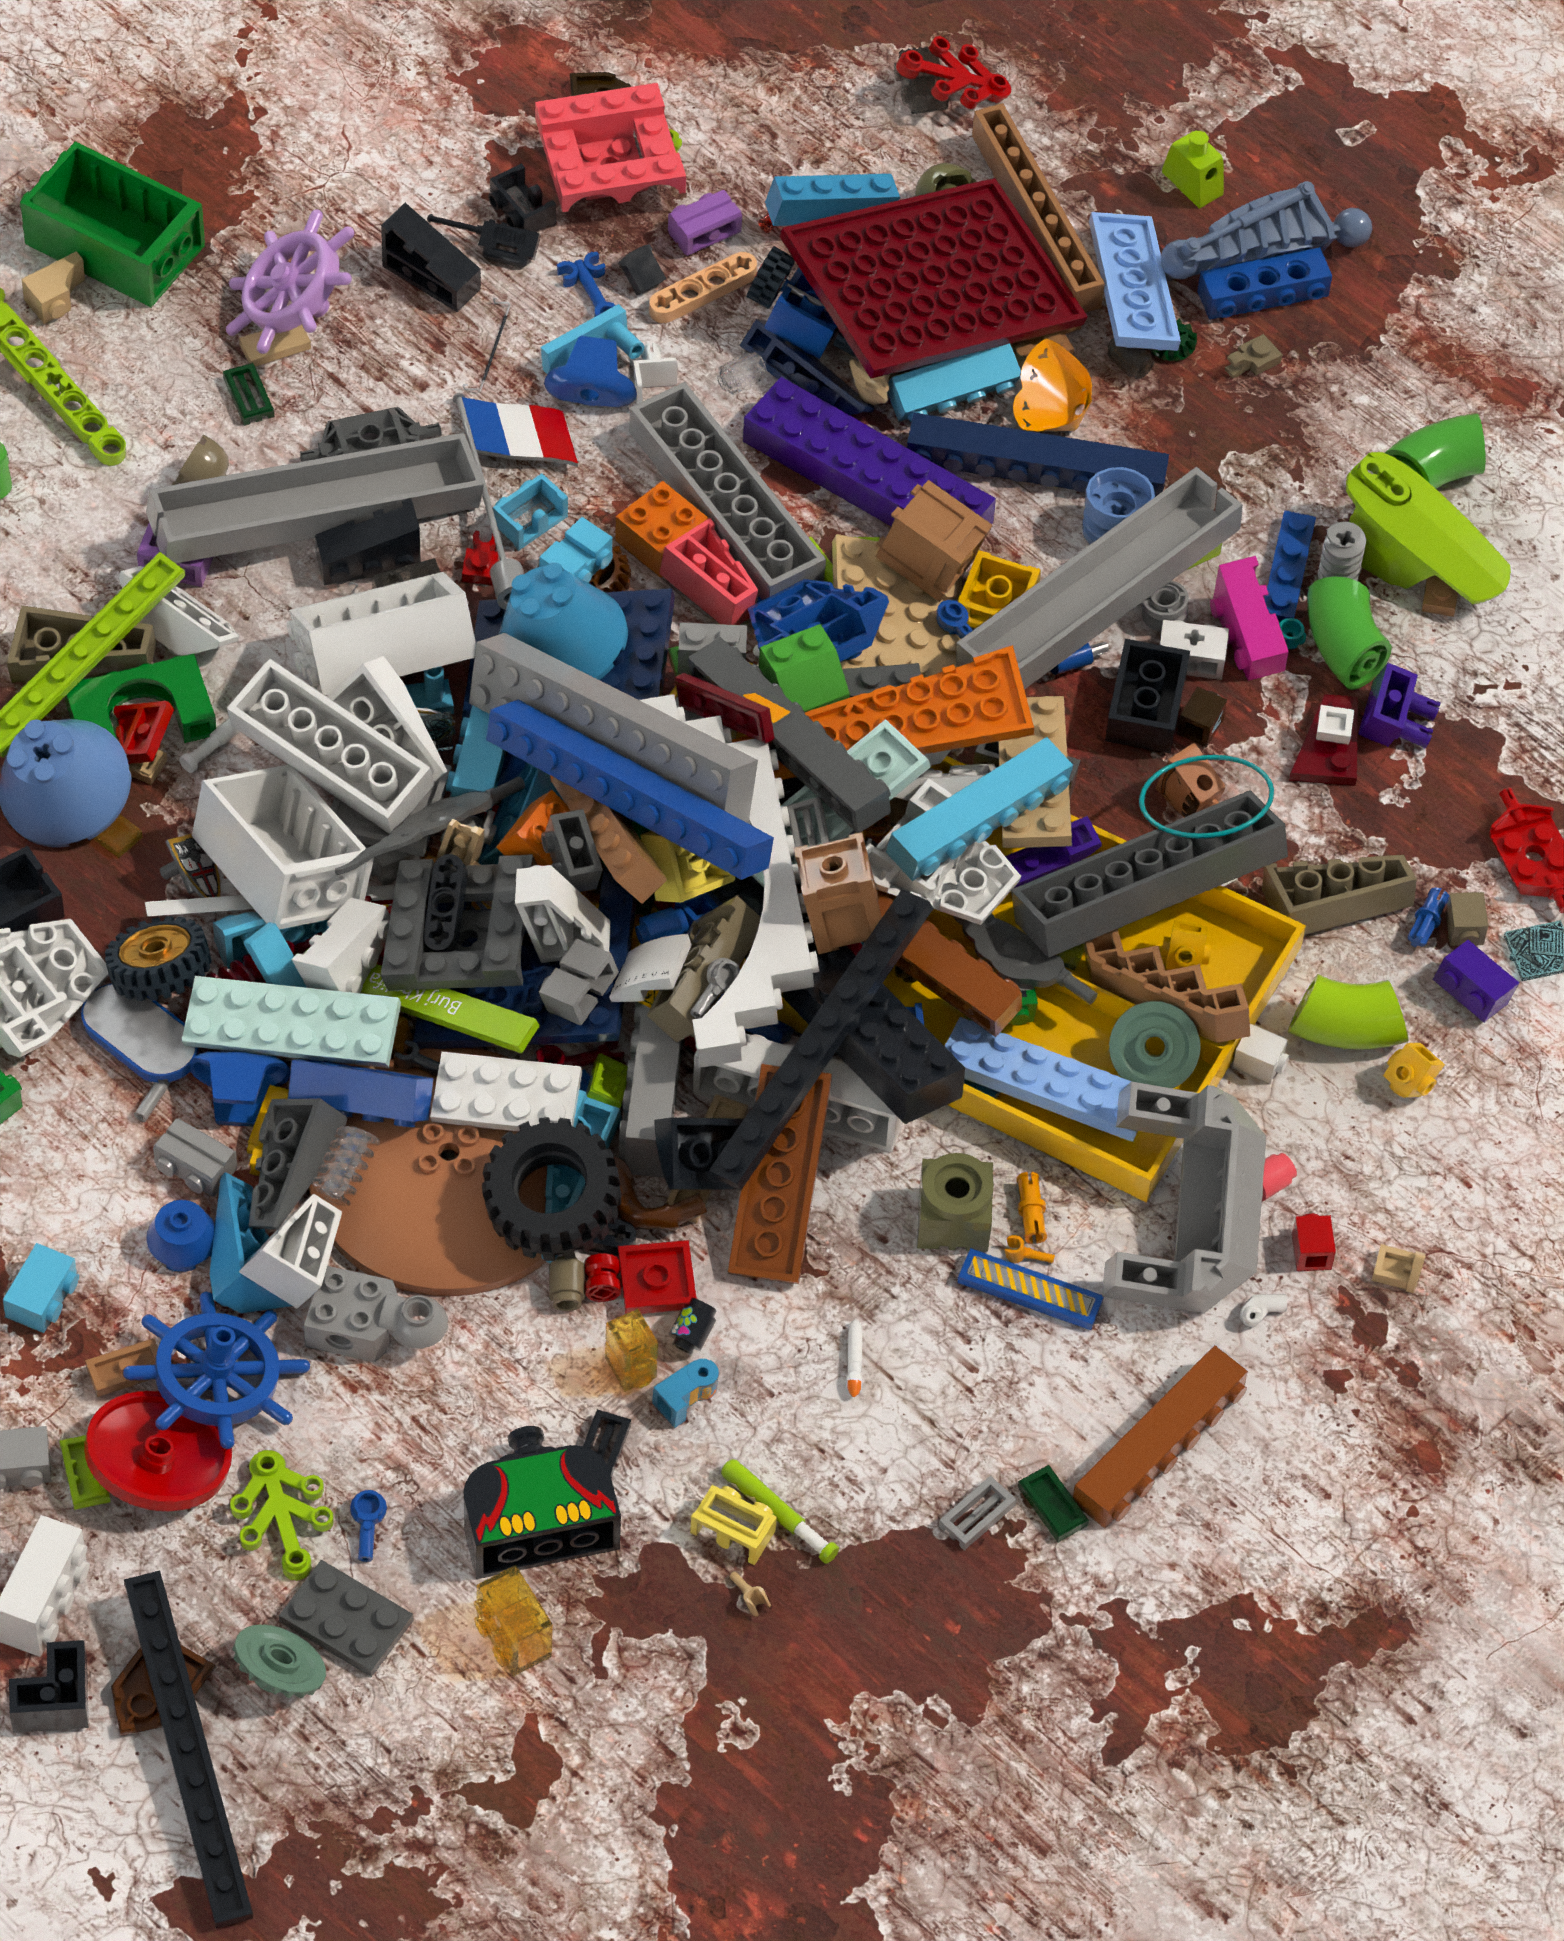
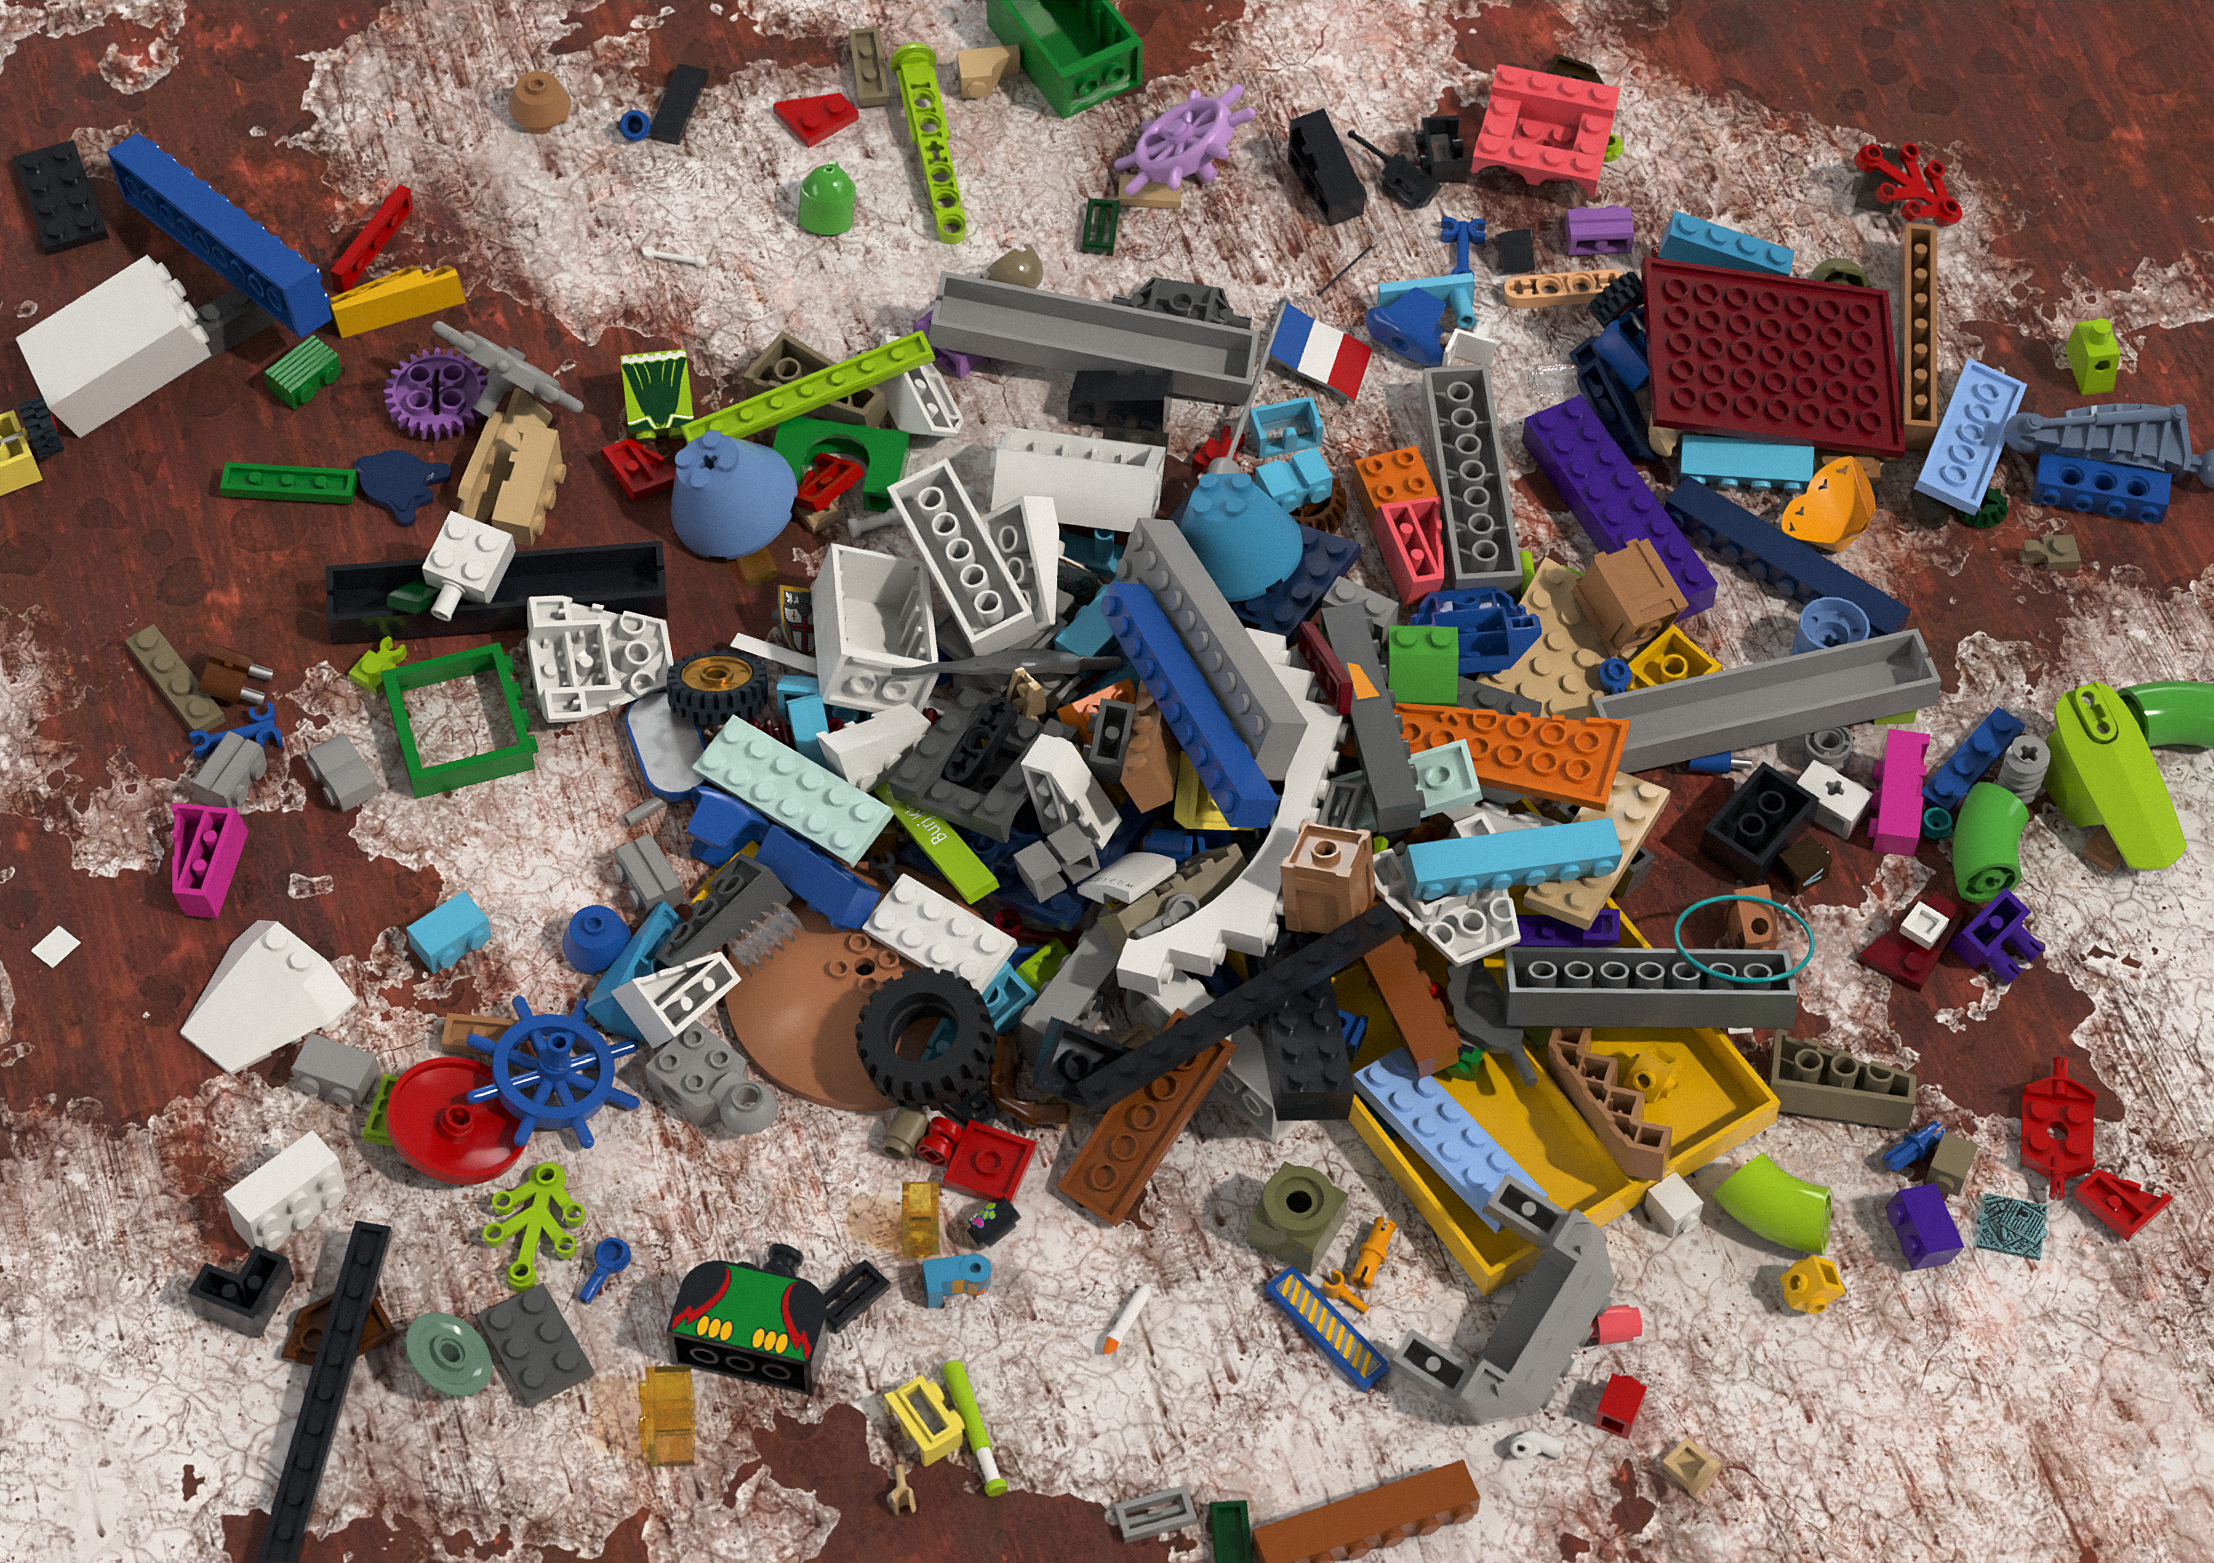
camera: 30 degrees right, 0 degrees up
sand green gear [1109,1001,1200,1089] -> none

